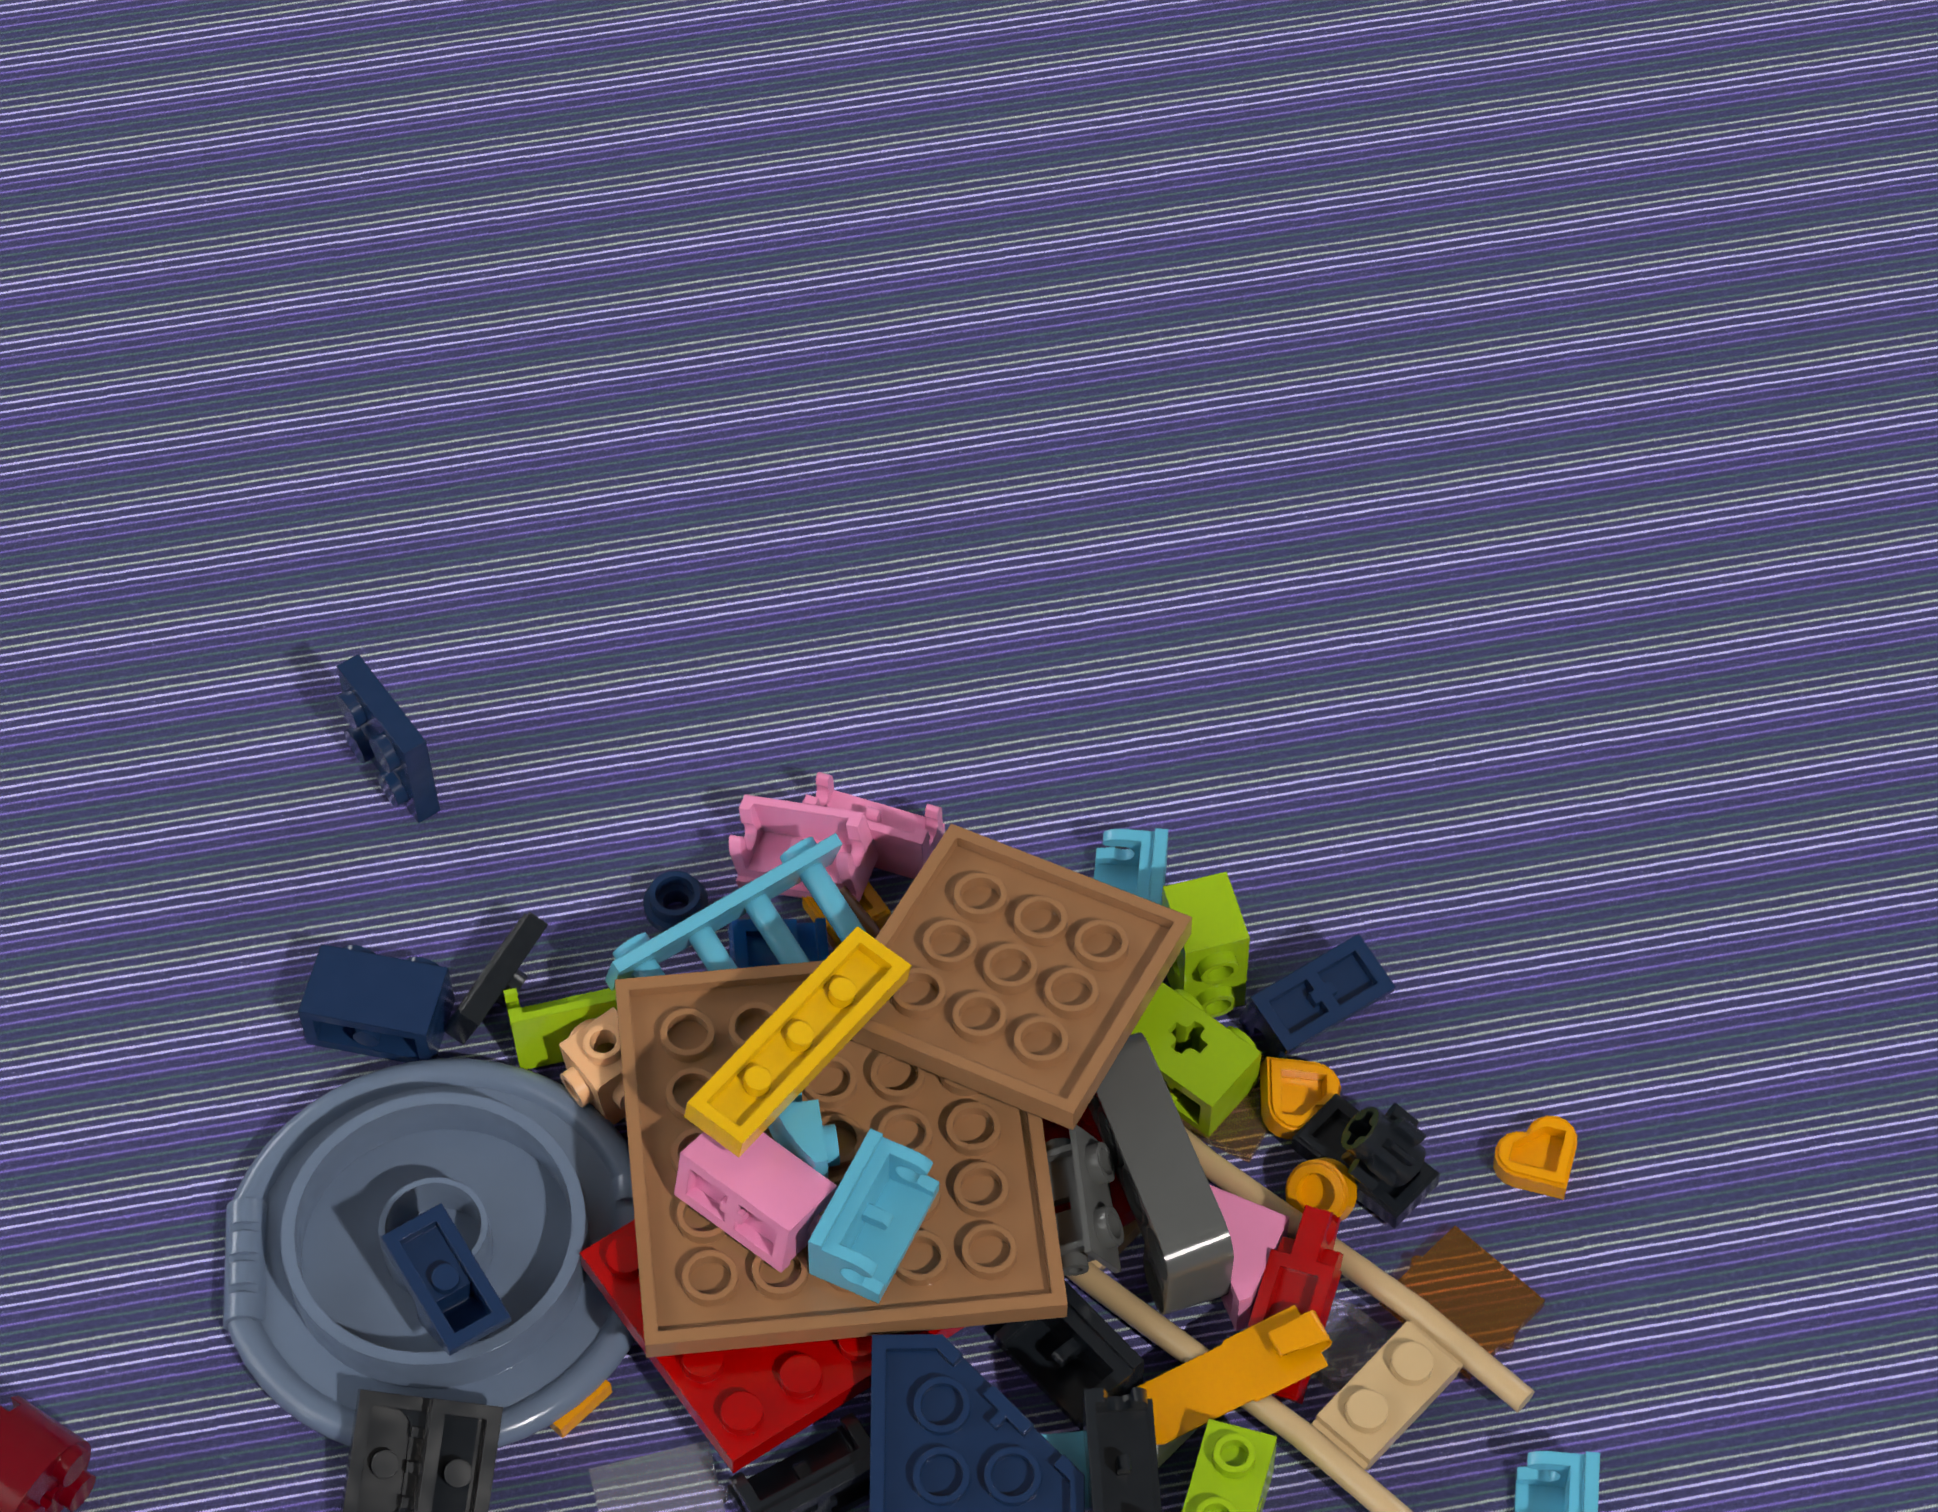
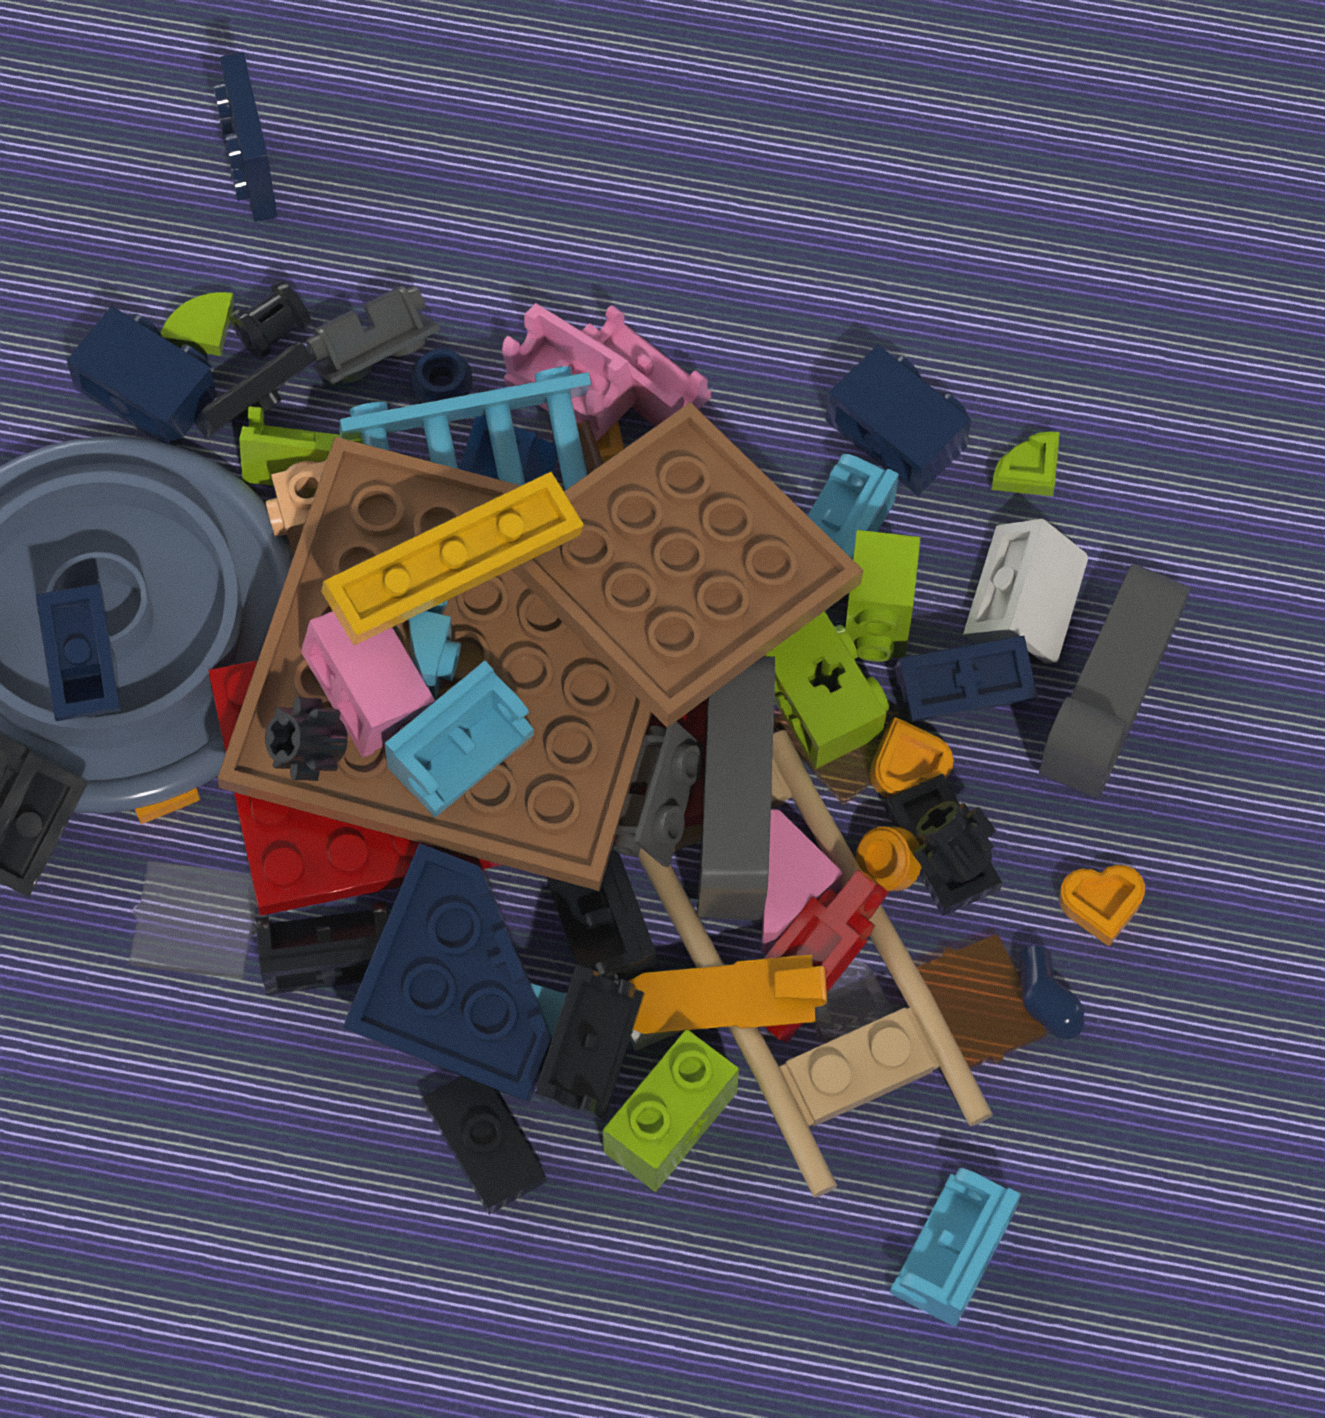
camera: 20 degrees right, 10 degrees up
none -> lime tile [161,292,234,356]
none -> black bush [229,280,311,360]
none -> black gear [265,697,348,781]
none -> dark grey hinge [306,285,441,384]
none -> dark blue brick [826,344,971,496]
none -> white panel [963,519,1088,664]
none -> lime tile [991,432,1060,497]
none -> dark blue arm [1019,946,1085,1039]
none -> dark grey beam [1039,563,1191,799]

